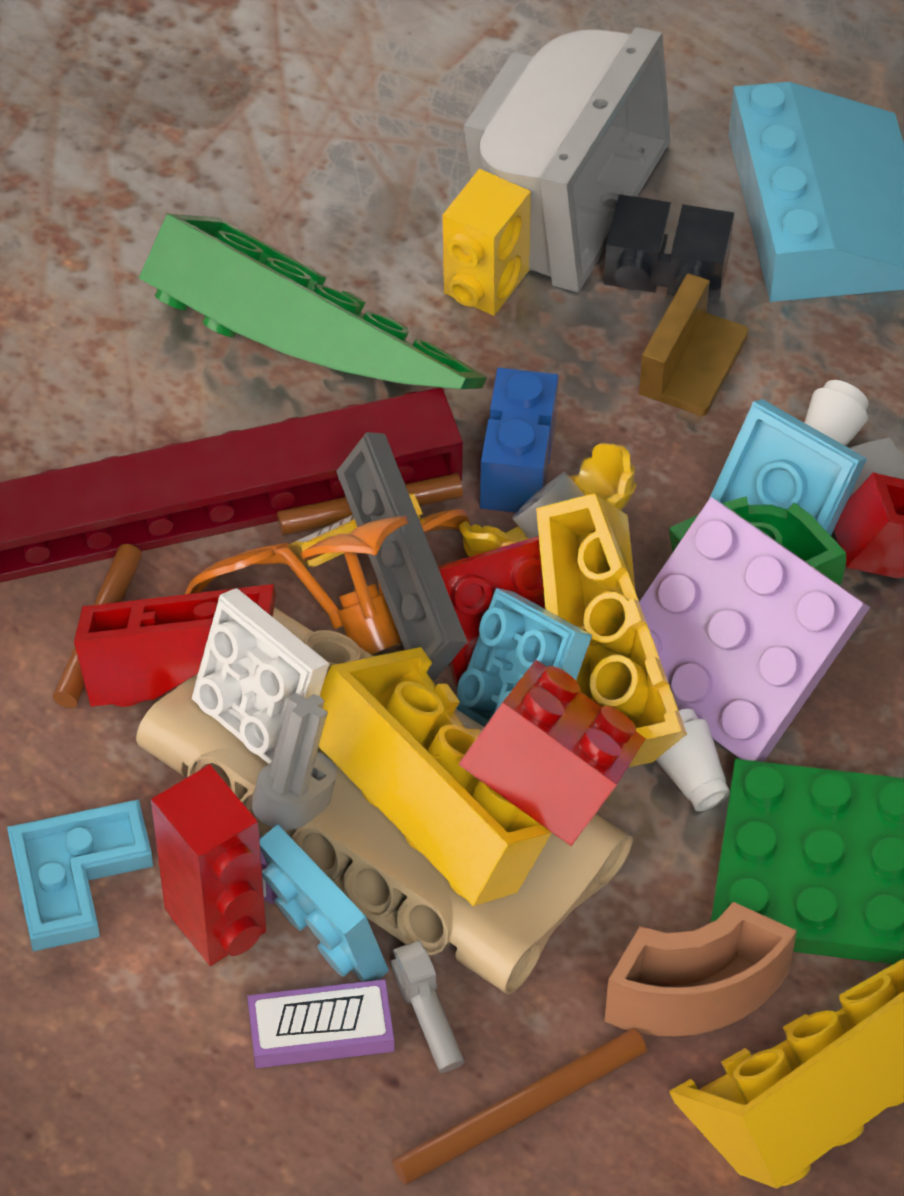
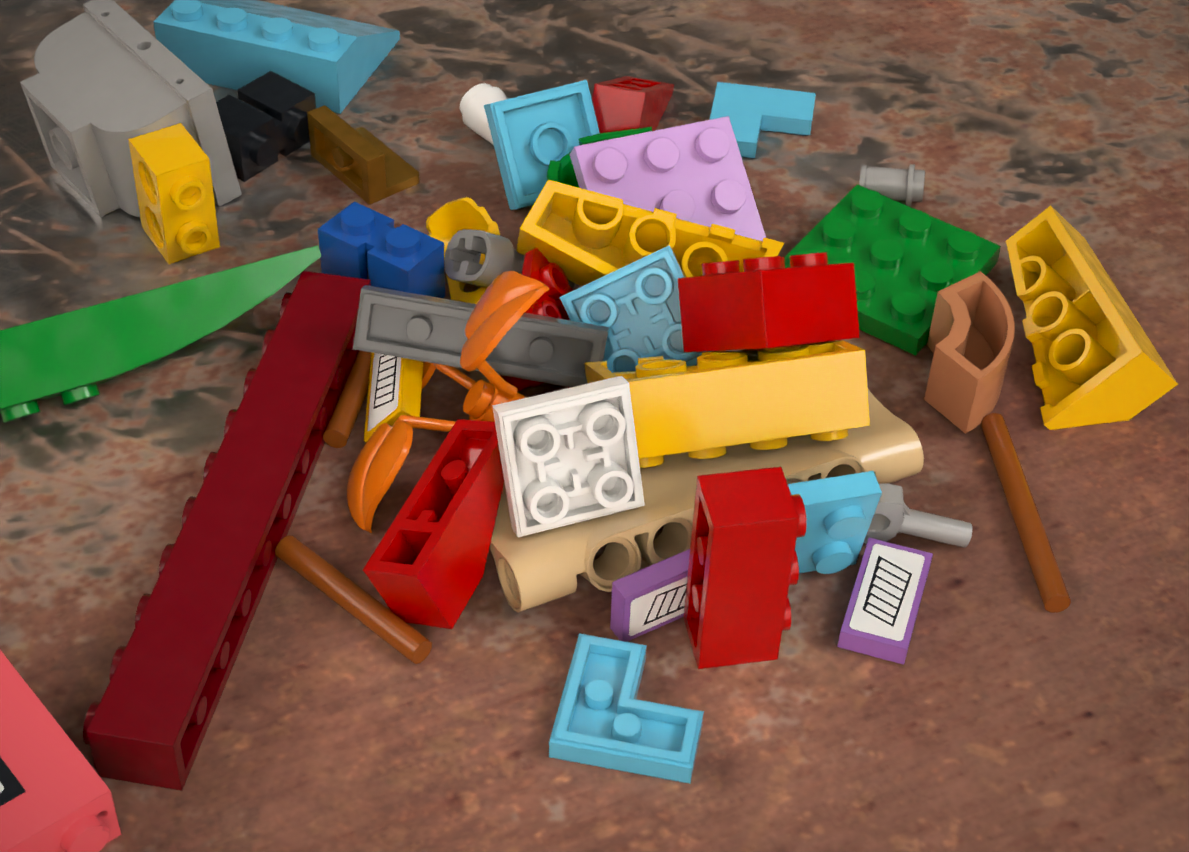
camera: 65 degrees left, 10 degrees down
light grey piece [251,693,337,830] -> none

